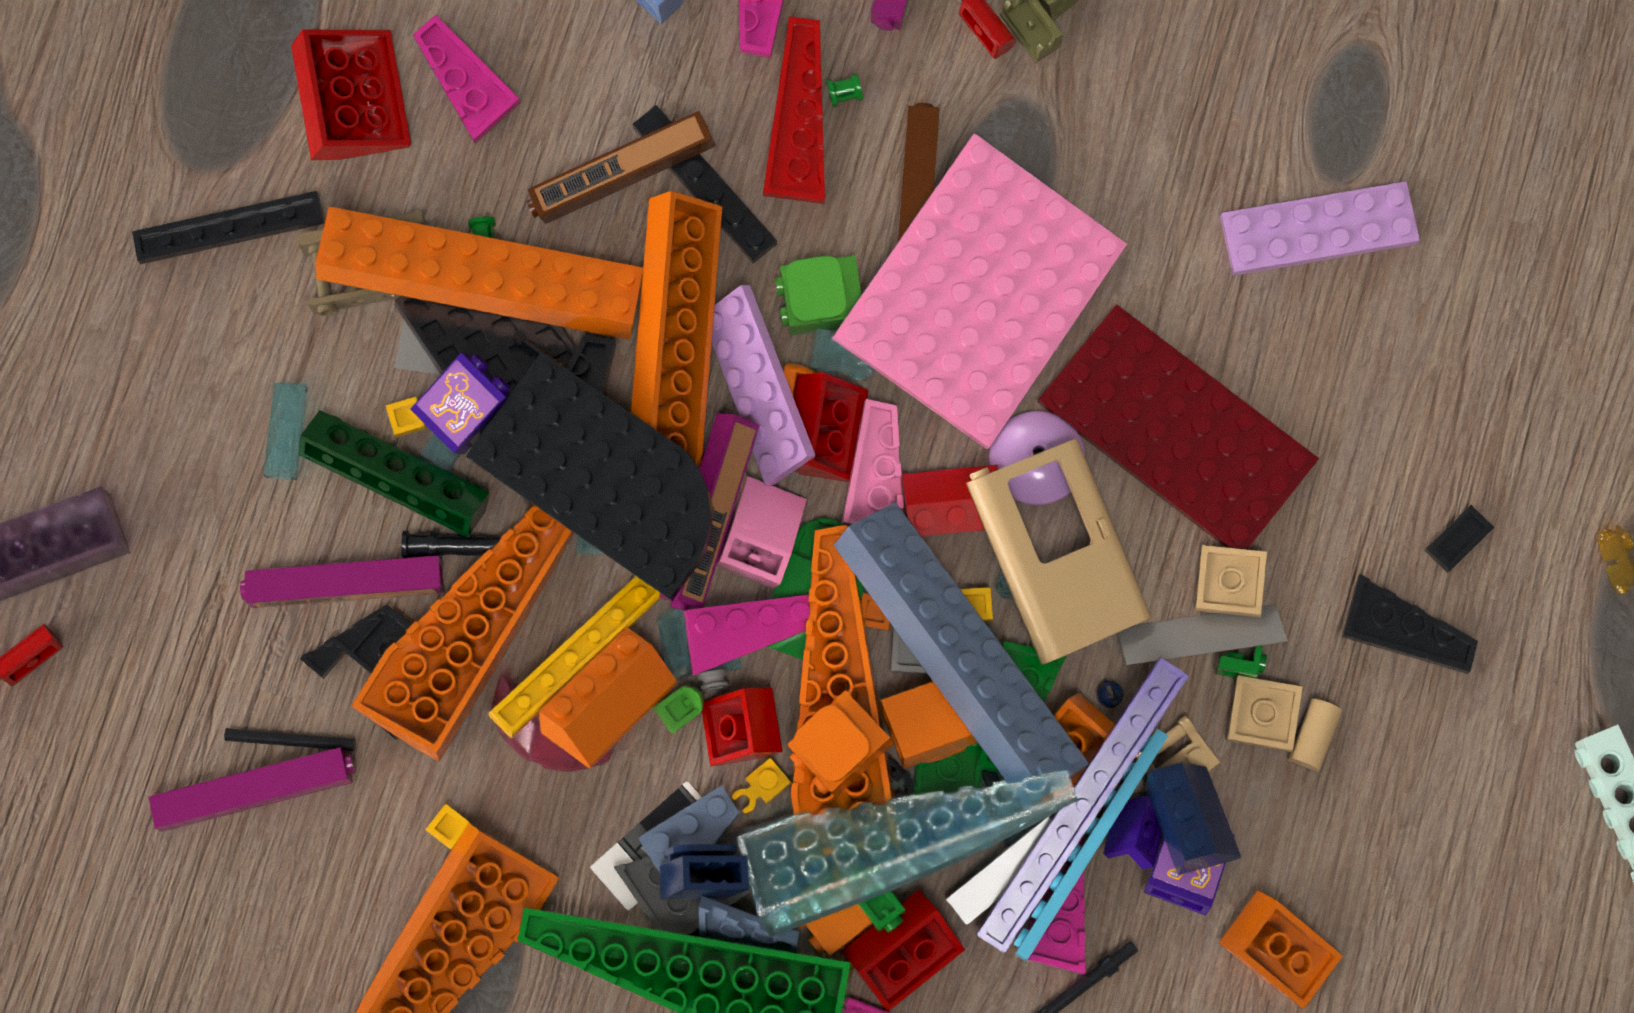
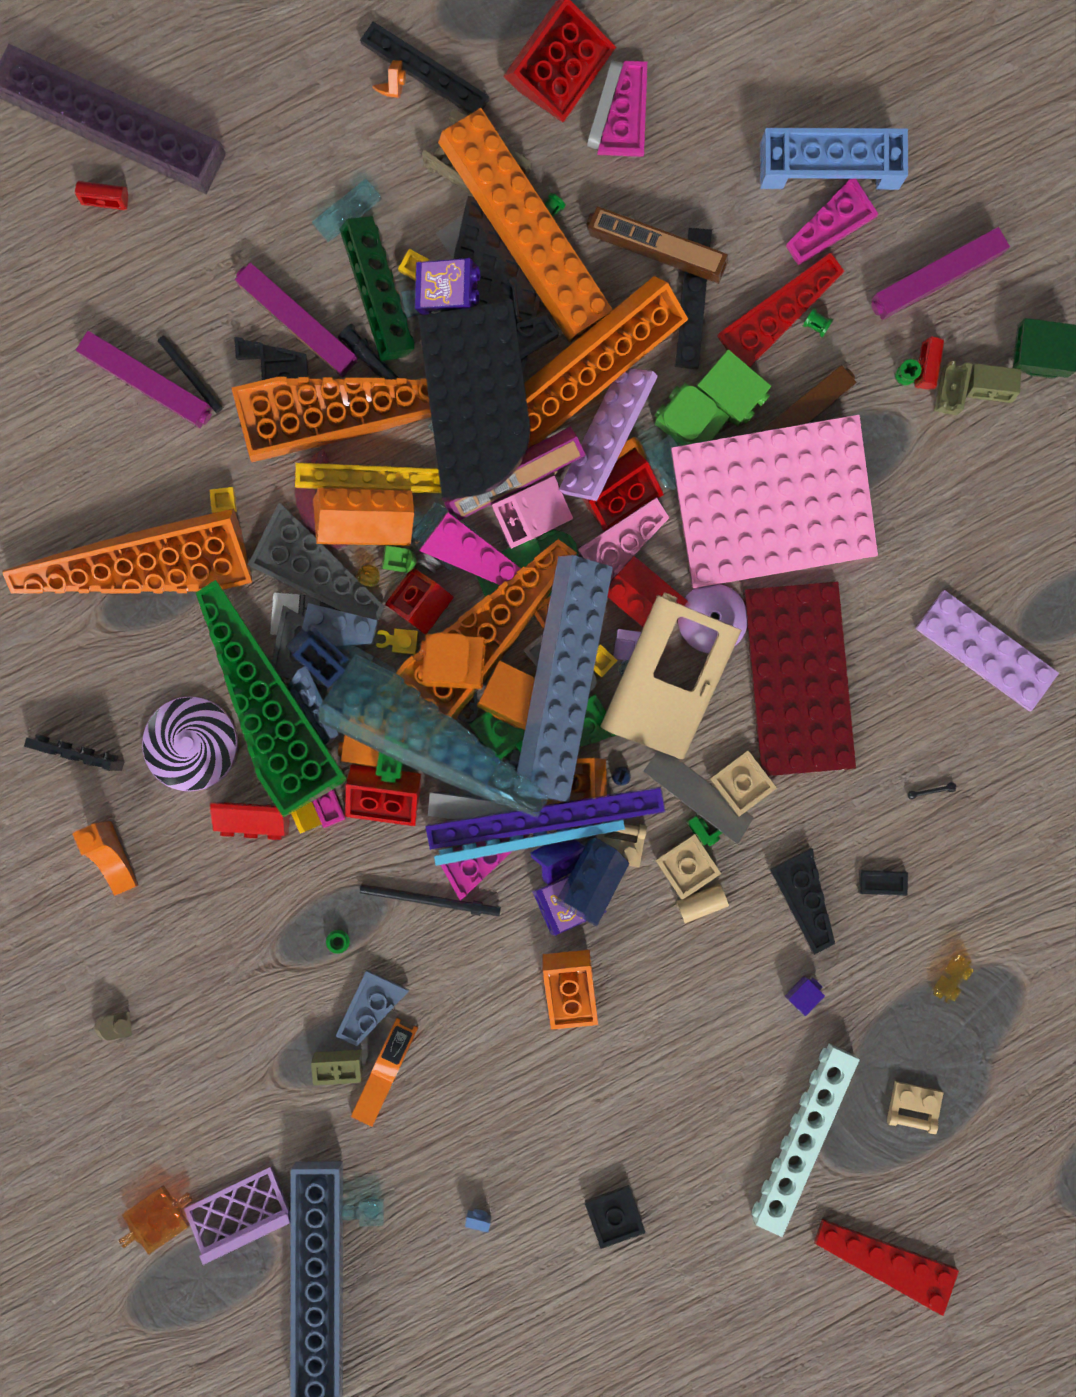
camera: 40 degrees right, 10 degrees up
none -> dark grey wing [248,502,385,621]
none -> clear yellow plate [356,565,380,586]
none -> orange plate [372,60,406,98]
none -> light grey beam [587,60,623,150]
none -> lavender panel [613,629,641,661]
none -> bright green brick [697,350,771,427]
none -> dark purple brick [785,976,825,1017]
none -> green bush [895,359,921,386]
none -> black hinge [907,782,956,800]

